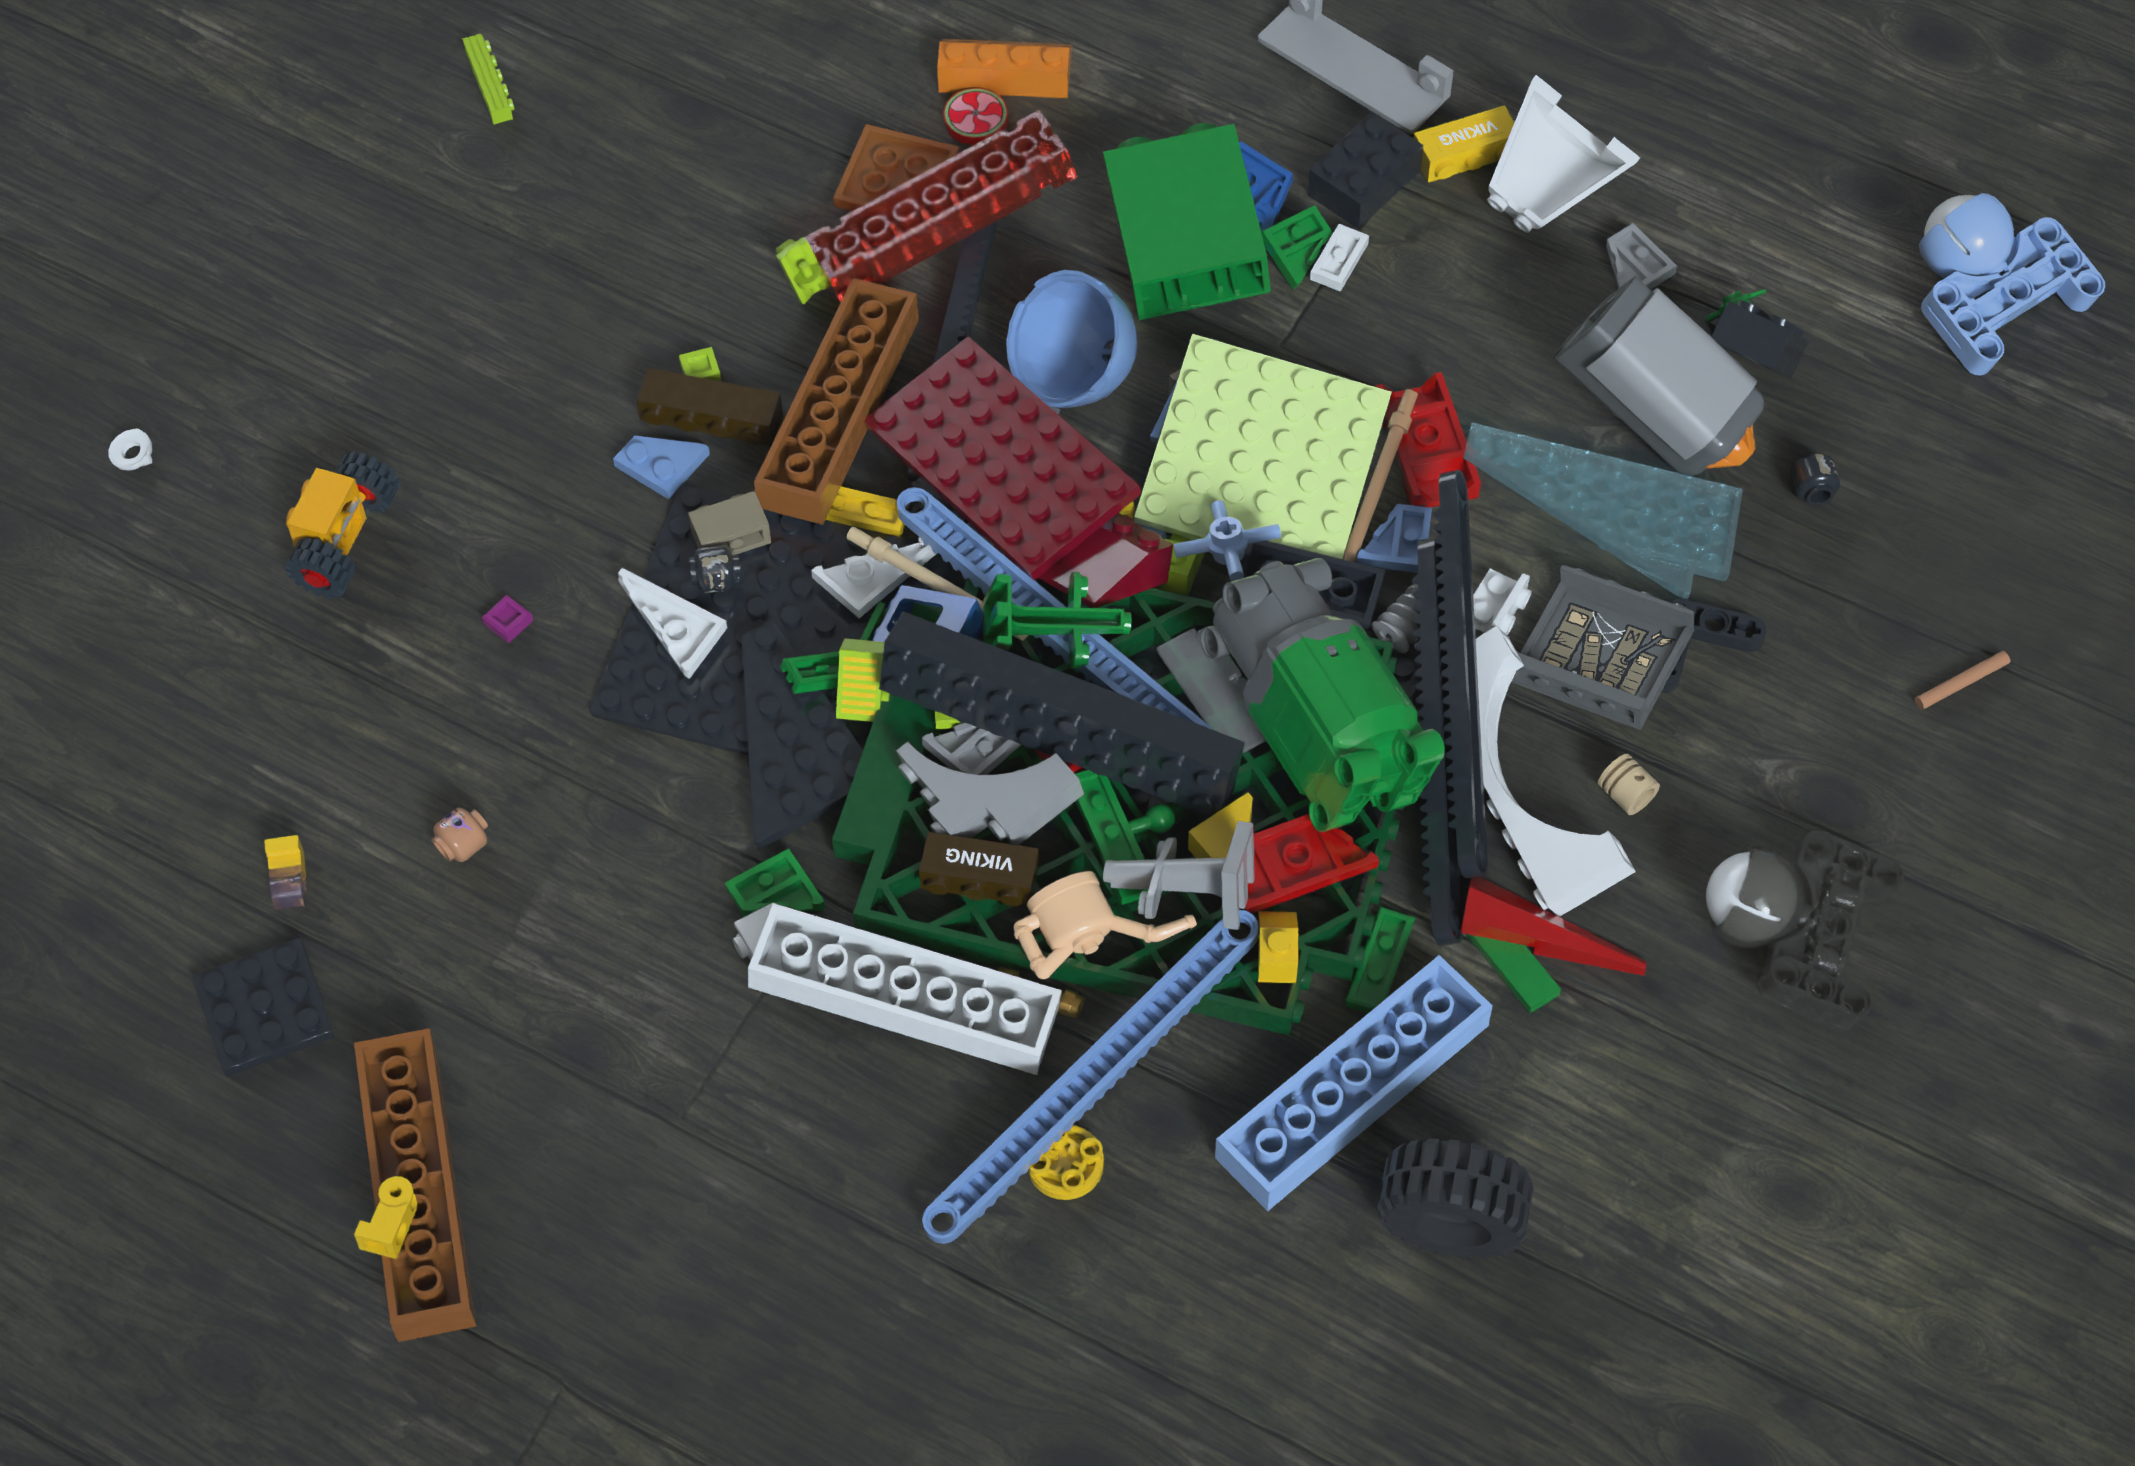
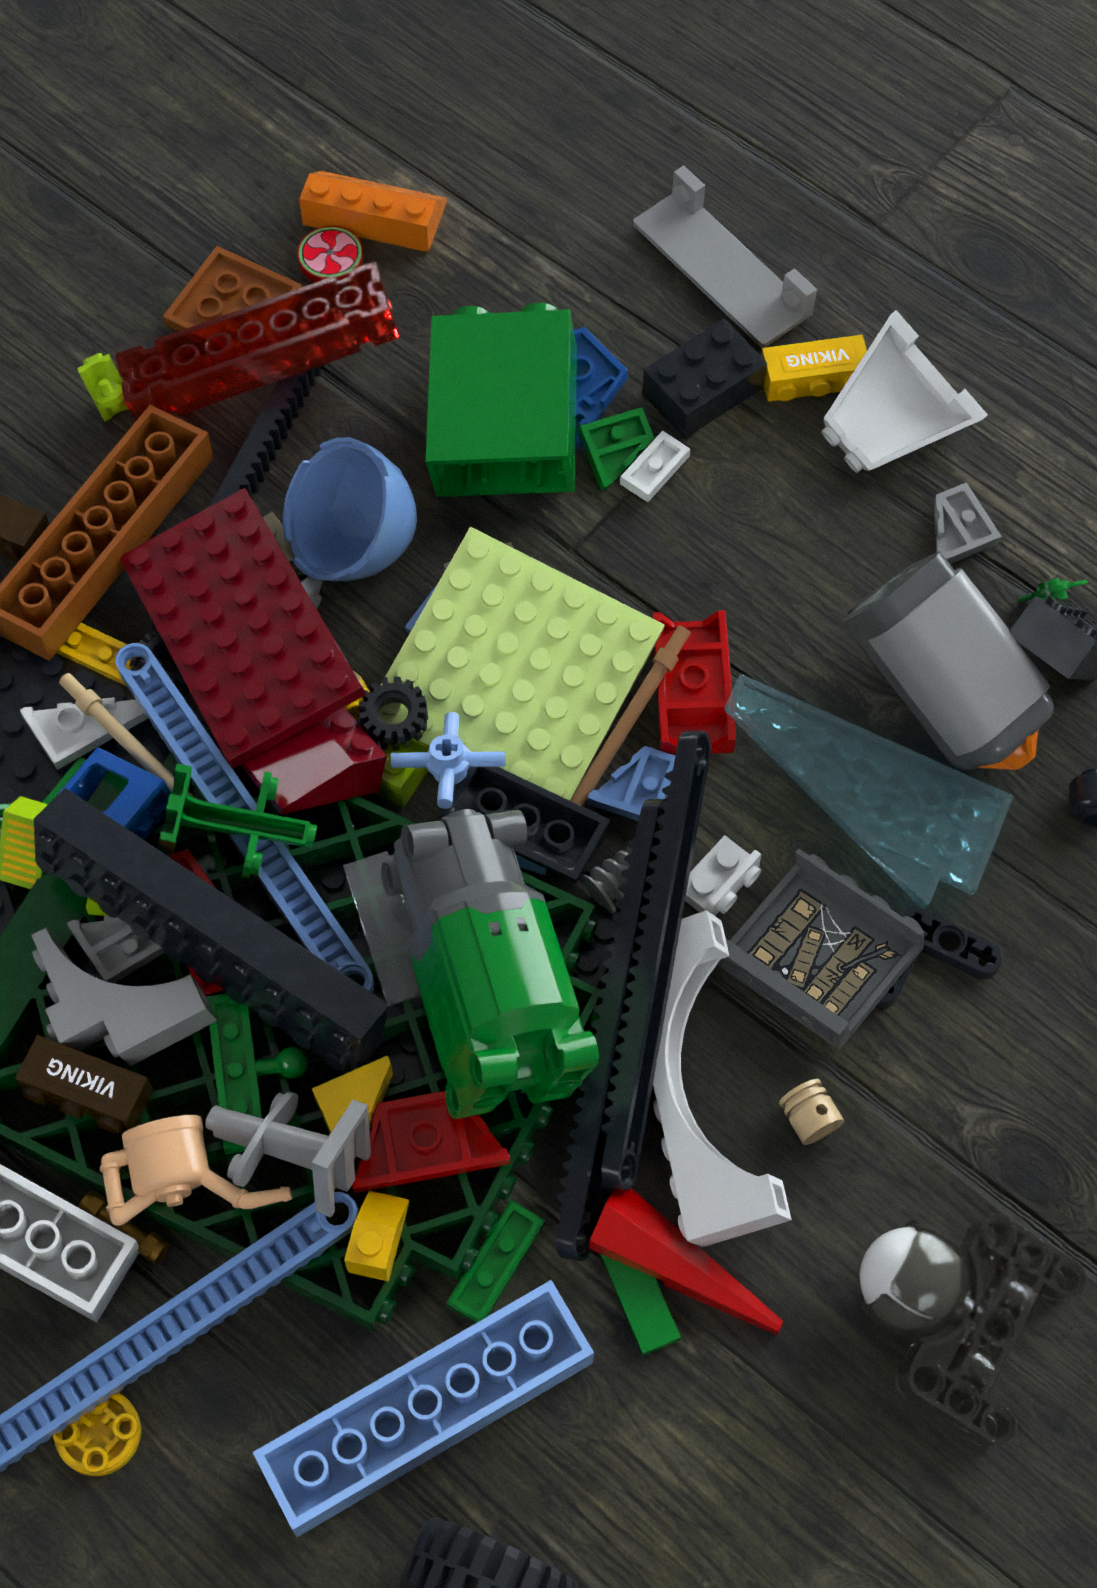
camera: 10 degrees right, 5 degrees up
none -> black tyre [359,676,428,750]

